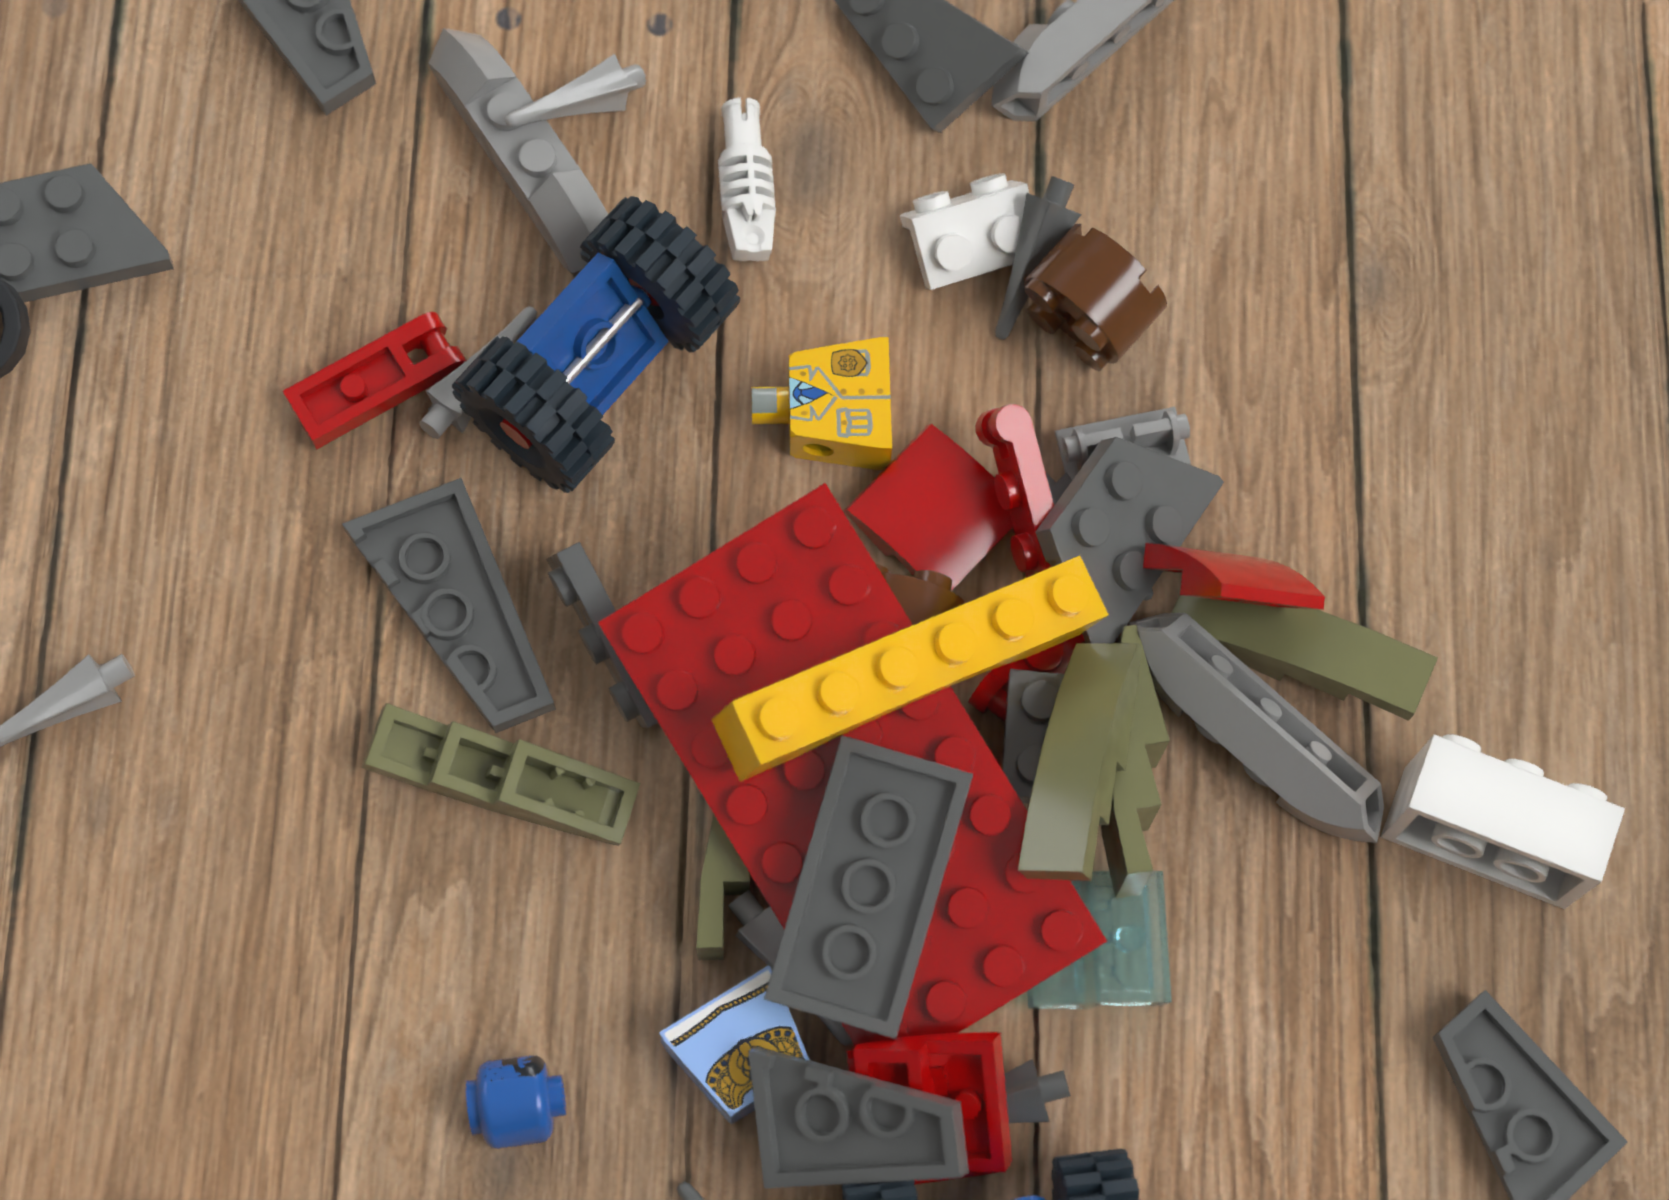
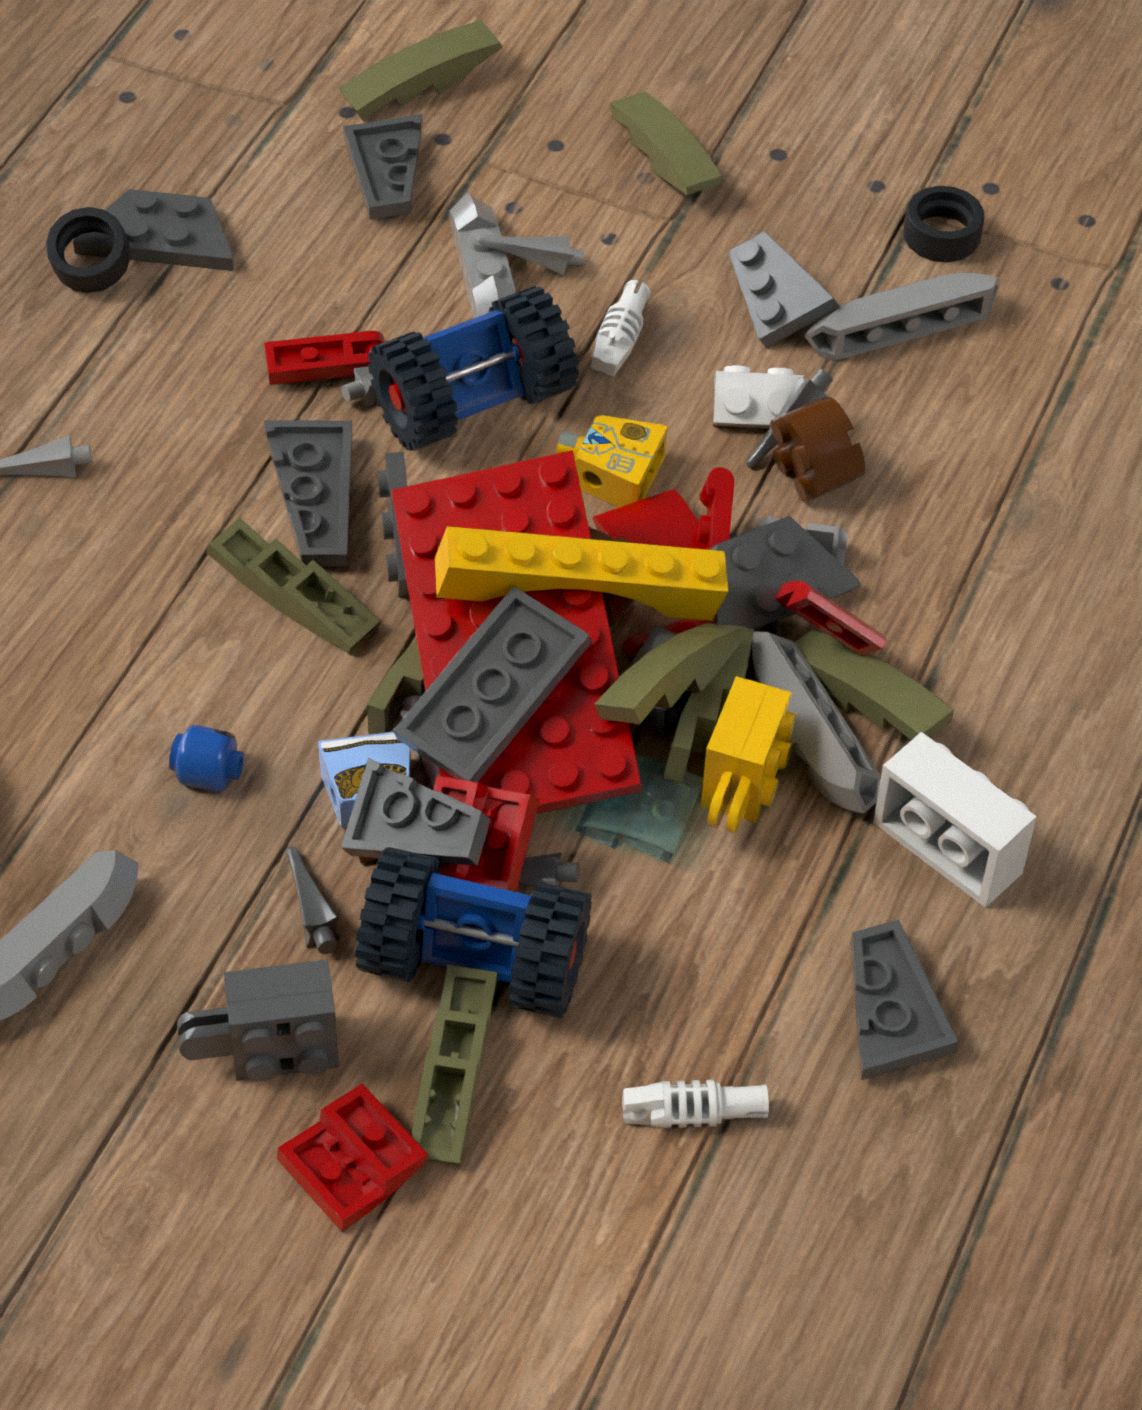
camera: 25 degrees right, 20 degrees down
none -> yellow brick [701,676,796,834]

